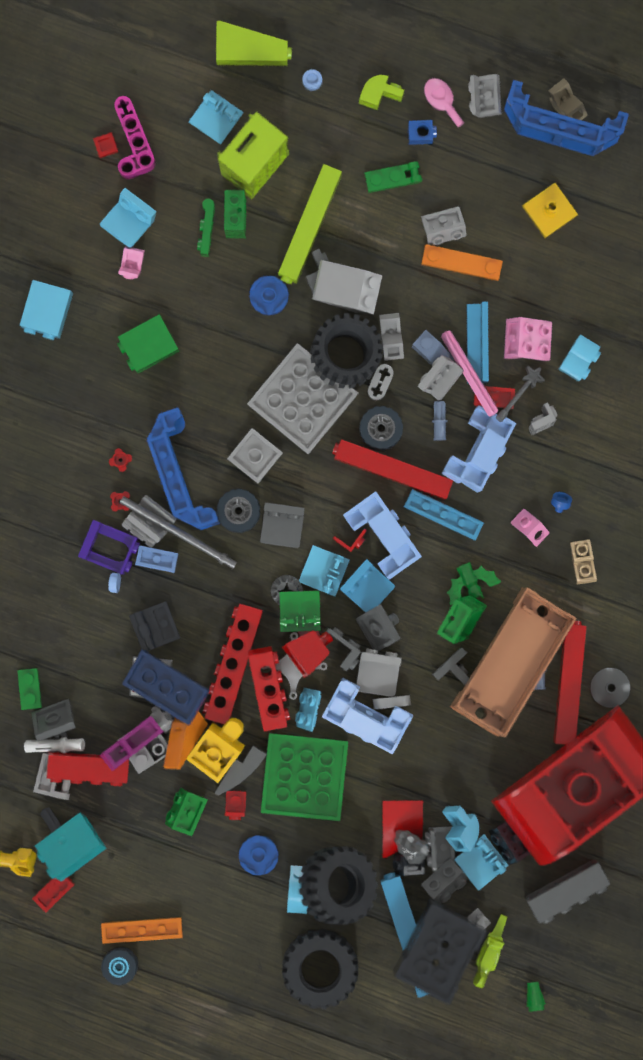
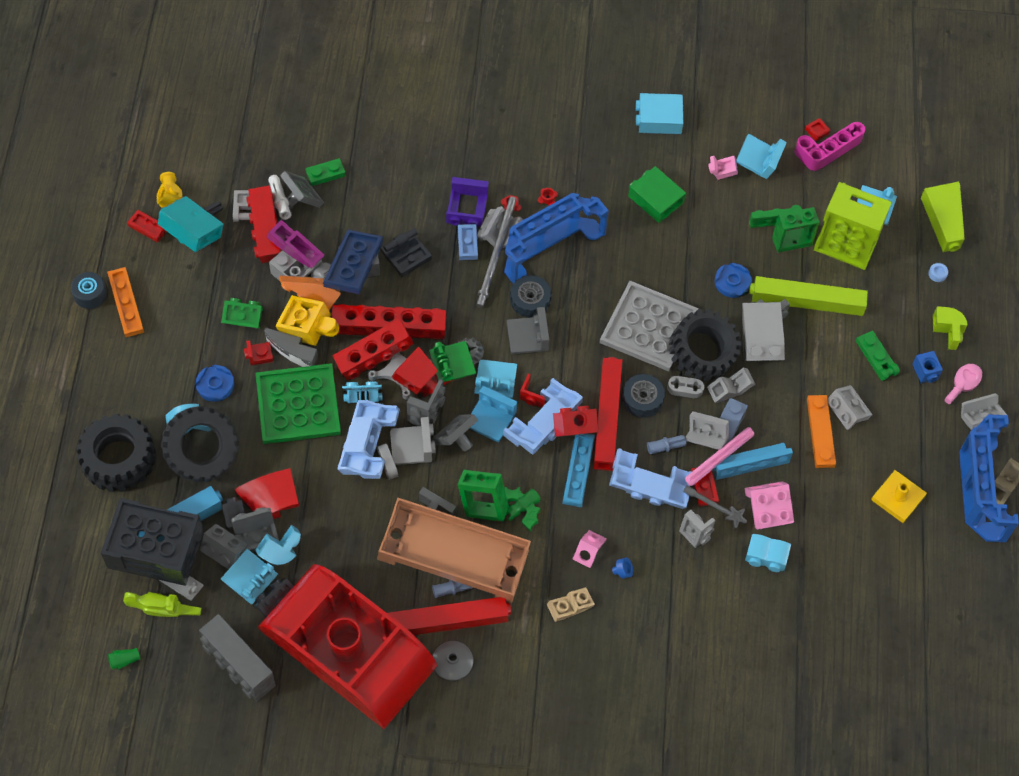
camera: 70 degrees right, 25 degrees down
light blue tile [109,573,121,593] -> none
light grey plate [227,428,283,484] -> none
dark grey rock [394,830,430,864] -> none
none -> red brick [553,406,599,437]

